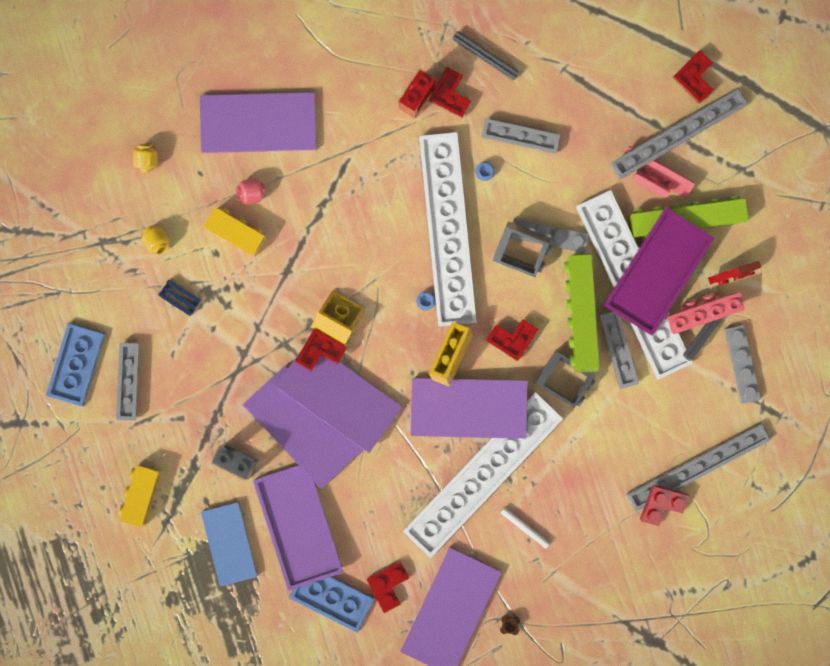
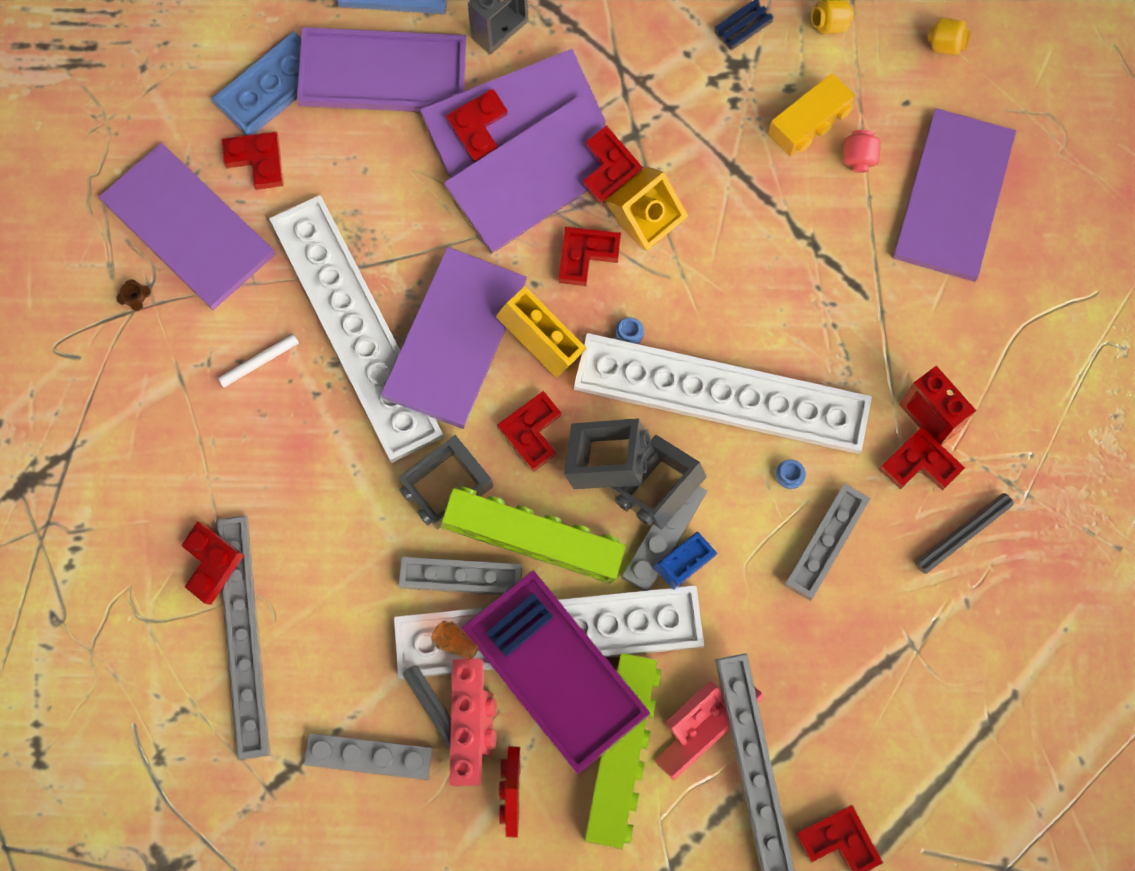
camera: 115 degrees right, 15 degrees down
none -> clear orange cone [431,620,479,661]
none -> red plate [446,88,508,163]
none -> dark blue tile [486,593,554,658]
none -> red plate [558,227,621,286]
none -> dark grey window [564,418,650,489]
none -> blue plate [654,531,718,590]

